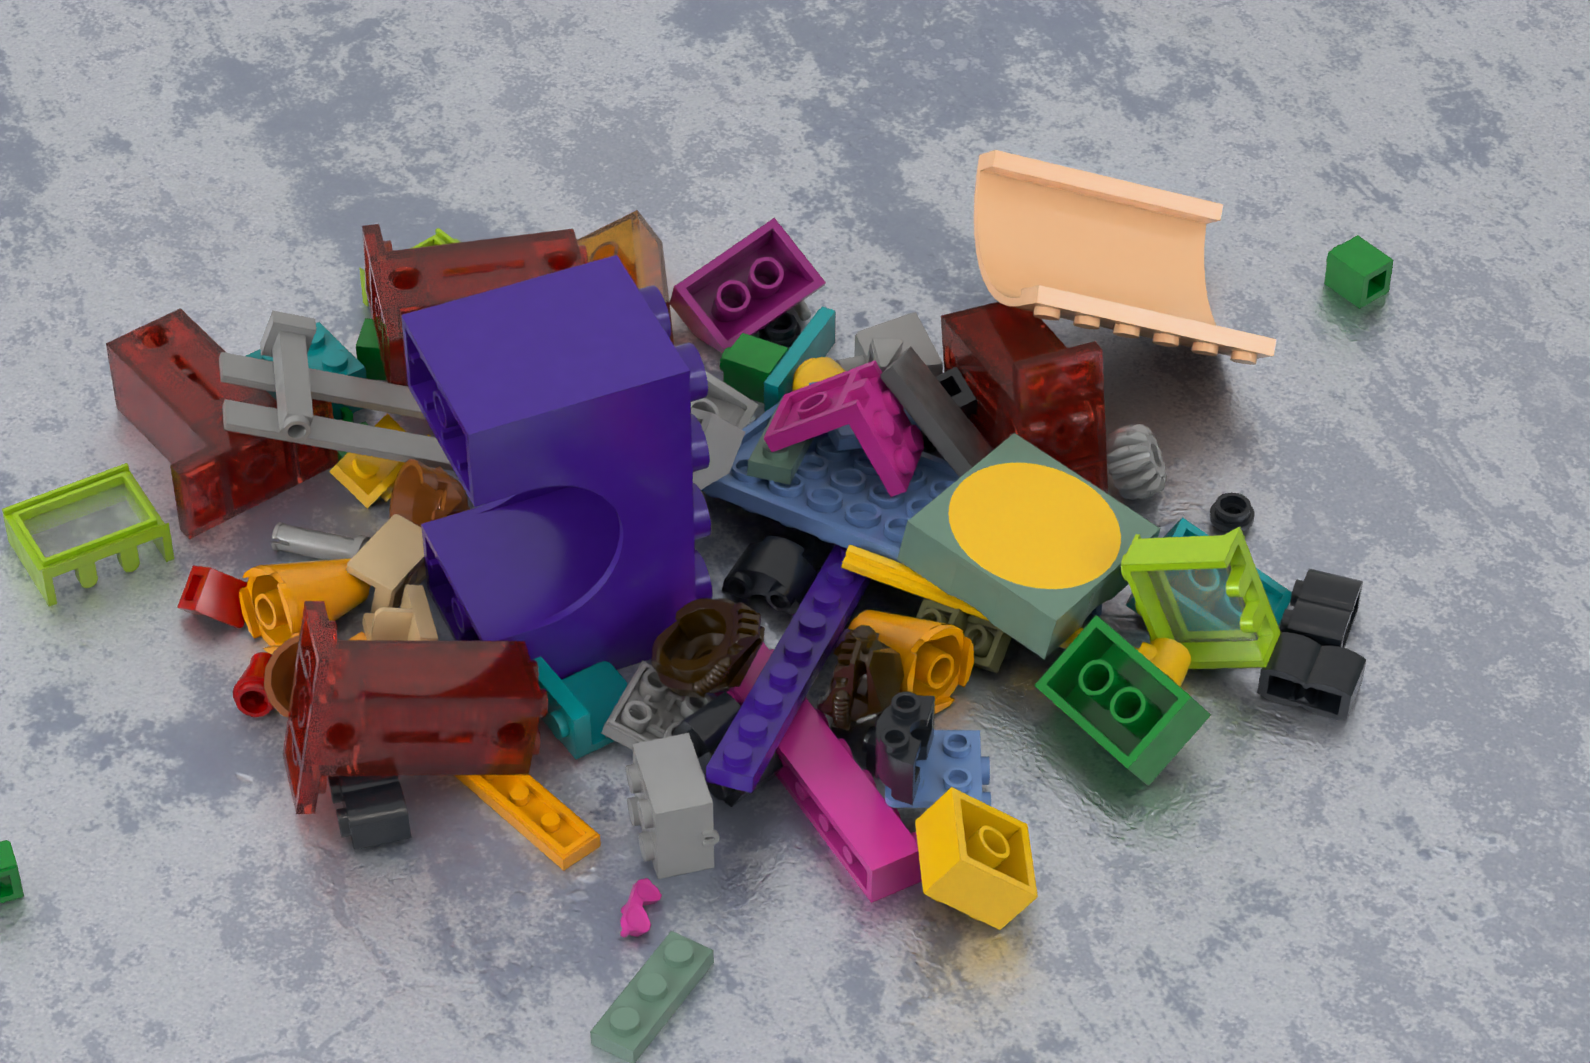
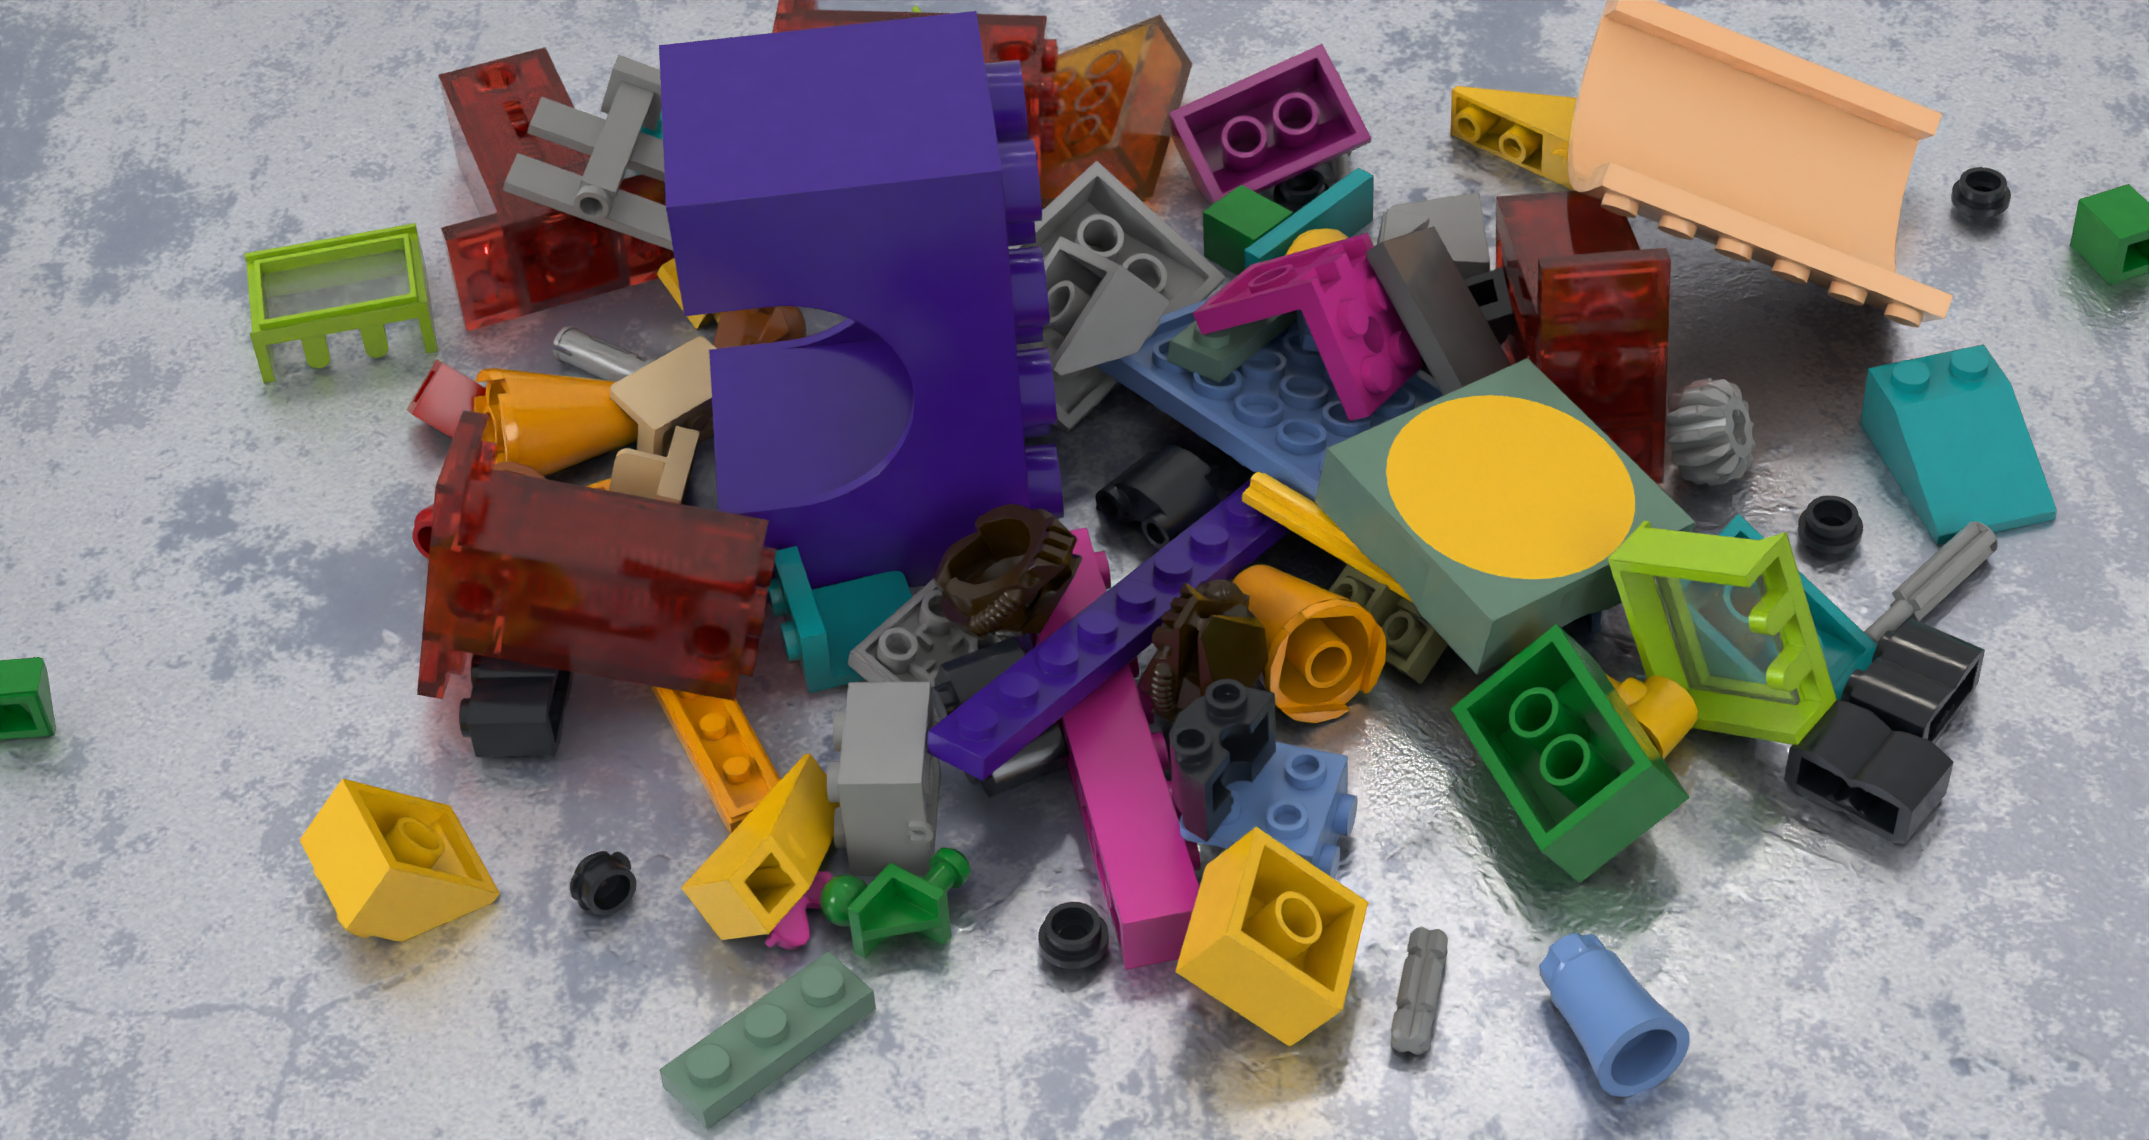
camera: 20 degrees right, 0 degrees up
none -> yellow slope [299,778,500,942]
none -> black plate [570,851,637,916]
none -> yellow slope [681,753,840,940]
none -> green piece [819,847,971,959]
none -> black plate [1038,902,1109,969]
none -> light grey axle [1391,926,1448,1055]
none -> yellow slope [1450,86,1588,197]
none -> medium blue plant [1539,932,1690,1097]
none -> teal slope [1860,344,2057,545]
none -> light grey axle [1864,521,1998,644]
none -> black plate [1951,167,2011,219]

